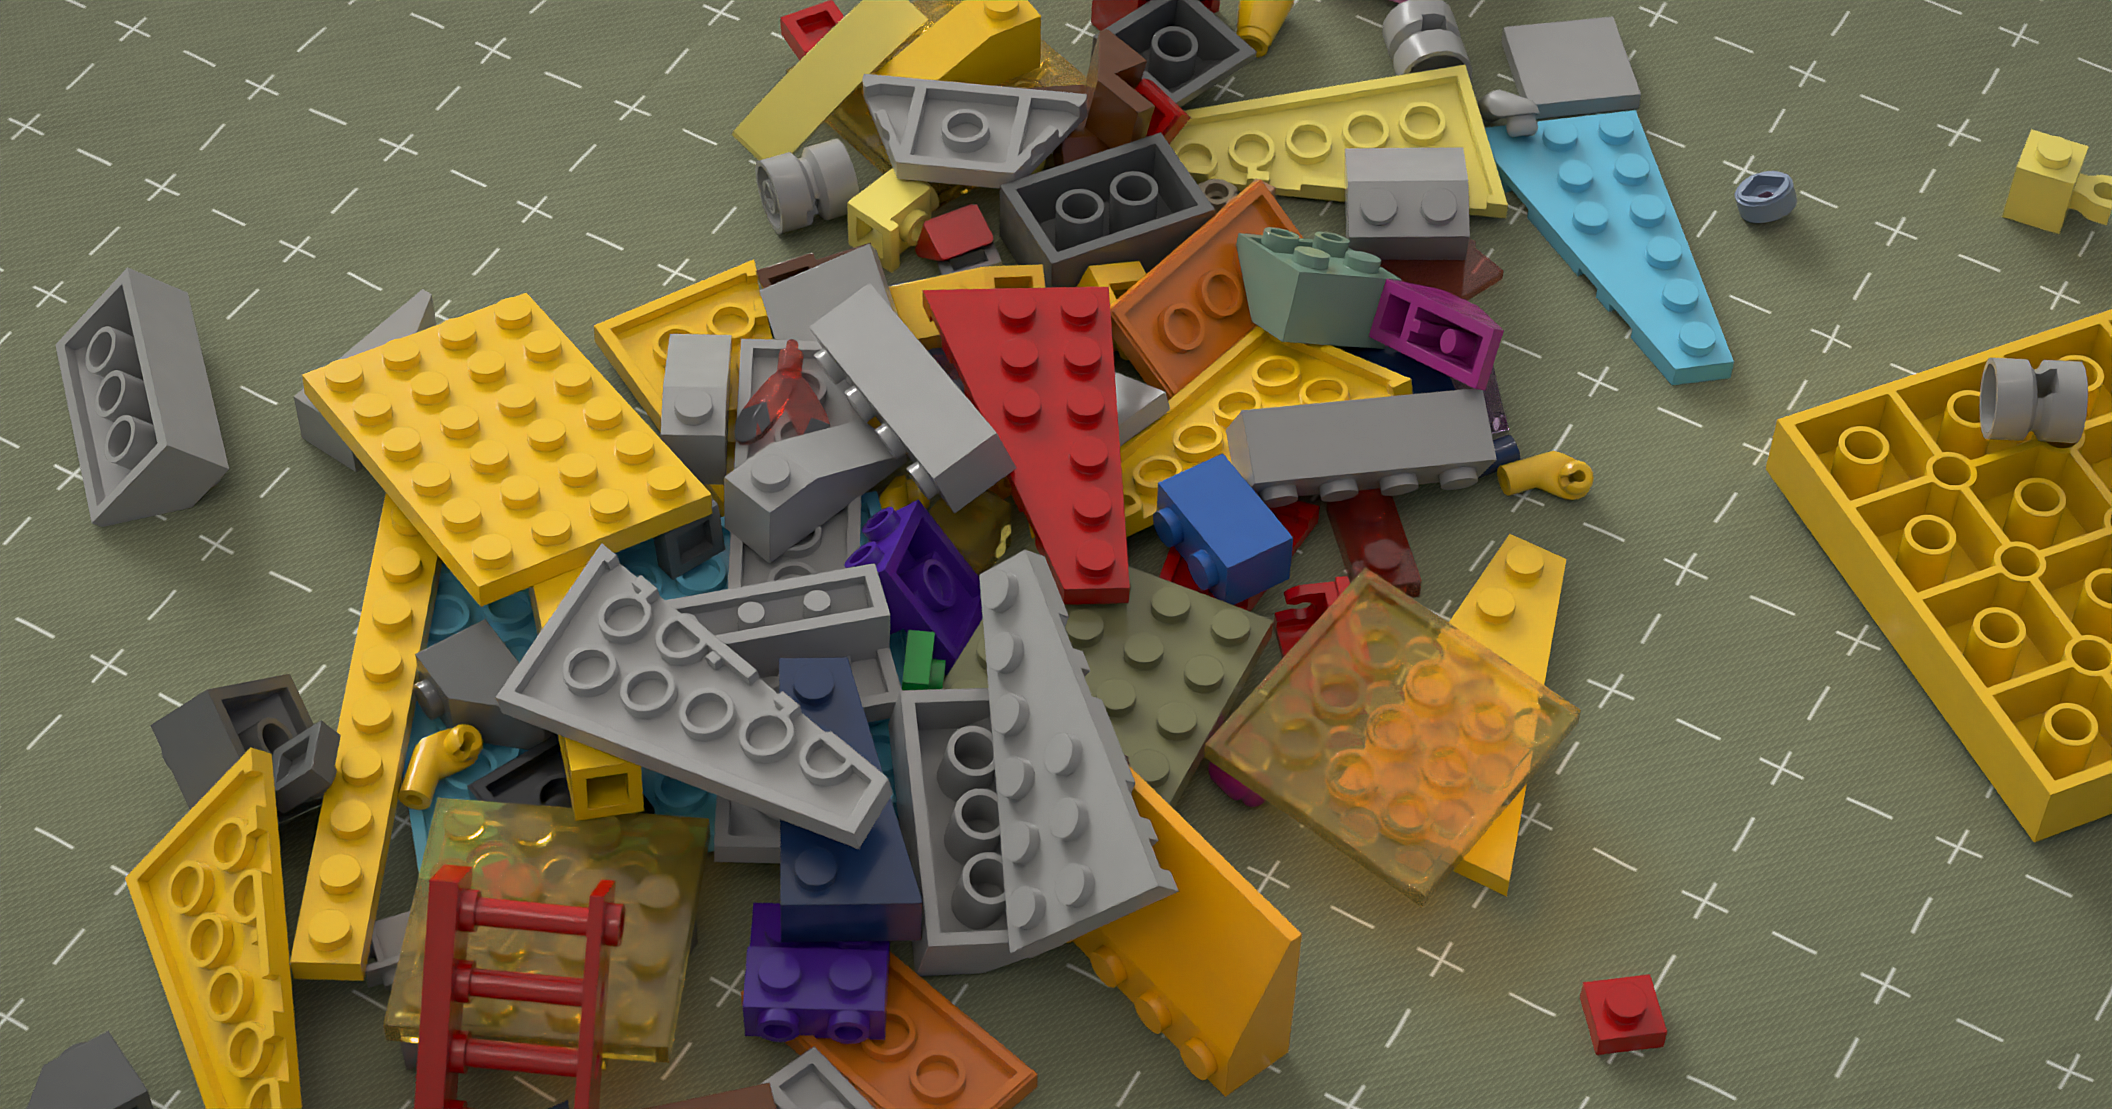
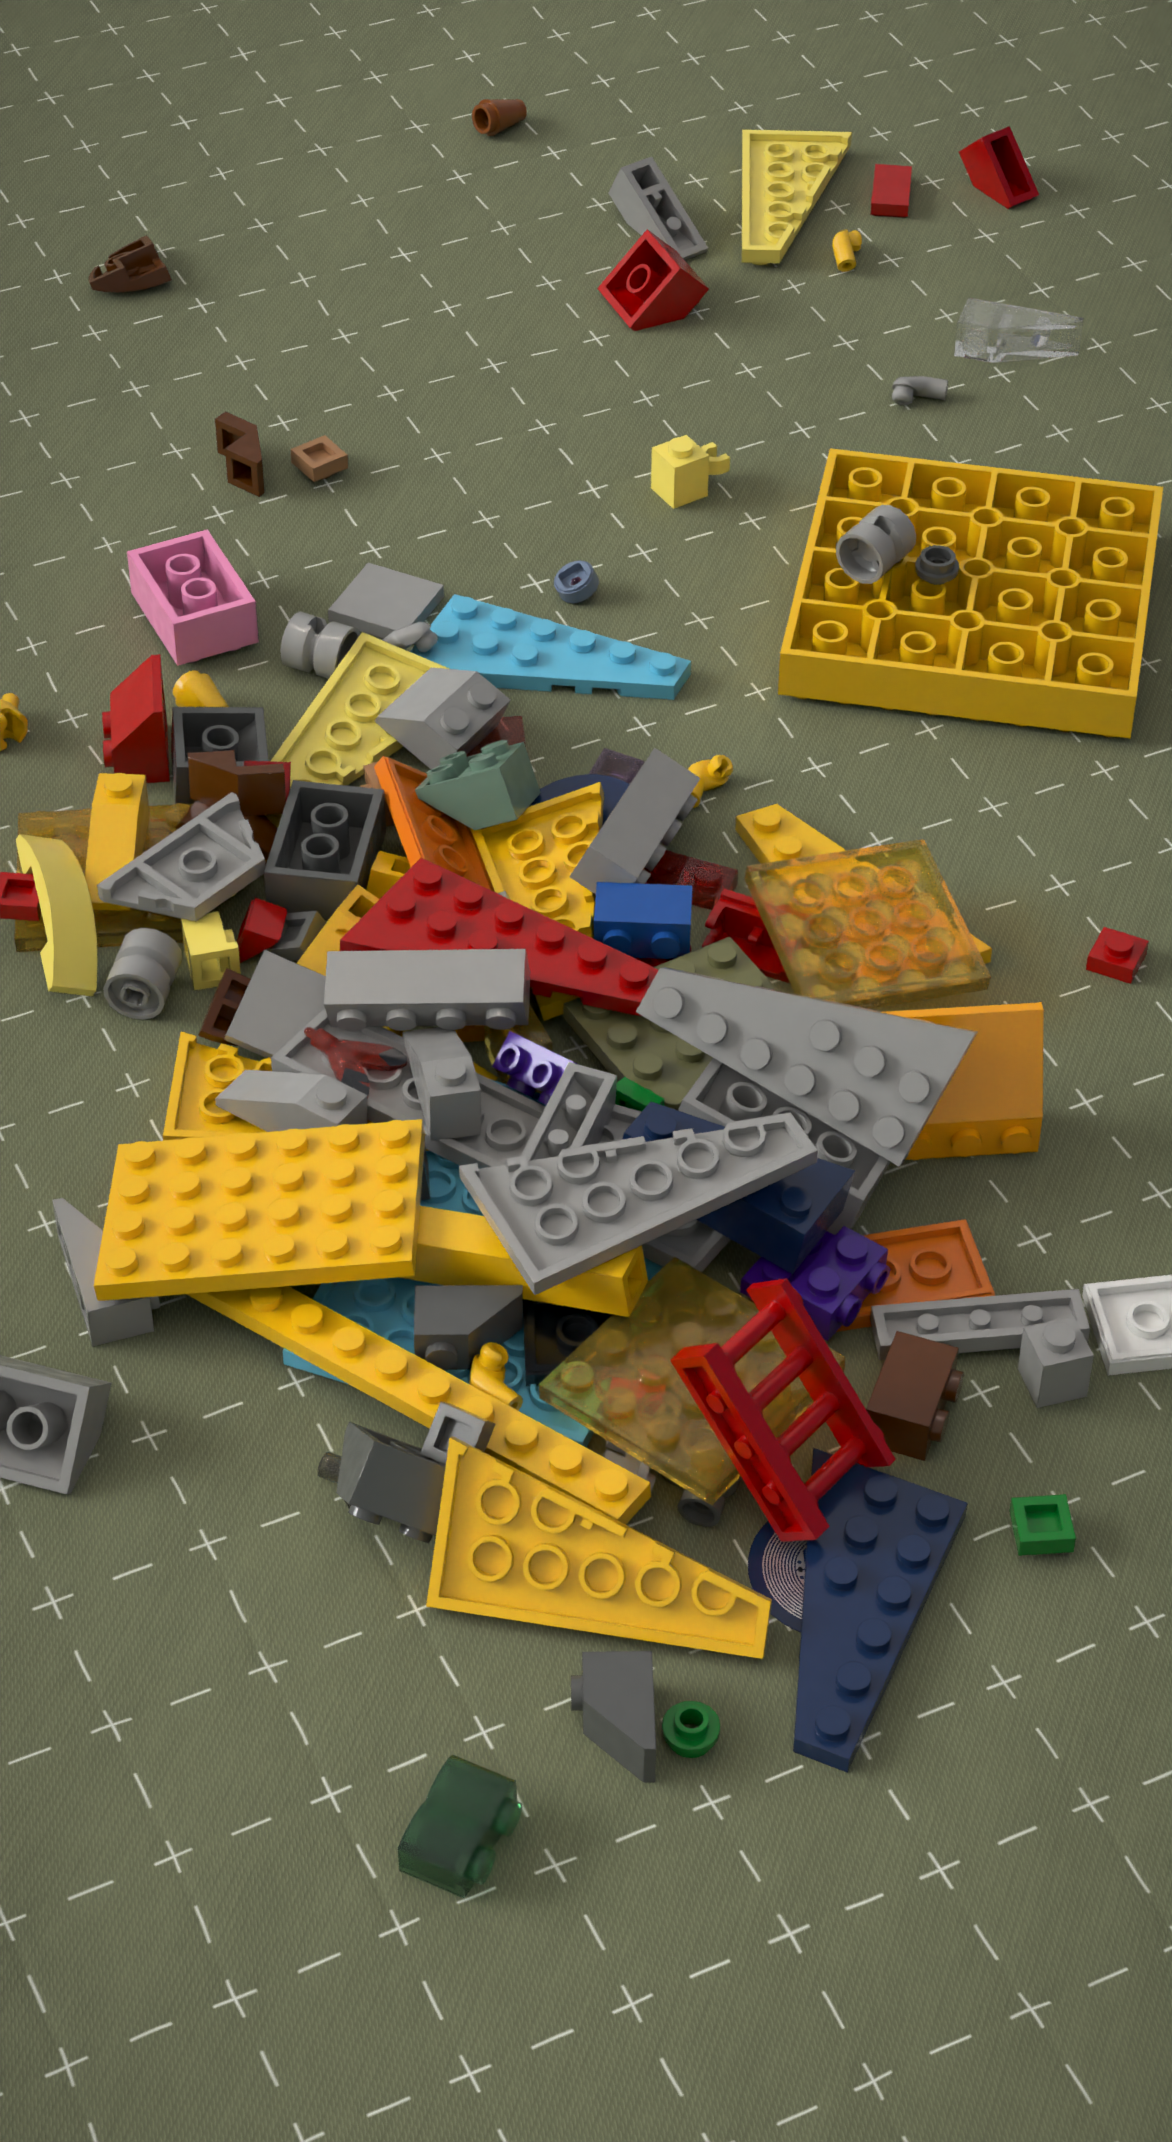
camera: 55 degrees left, 5 degrees down
magenta slope [1368,278,1504,391] -> none
none -> dark grey plate [915,545,959,585]

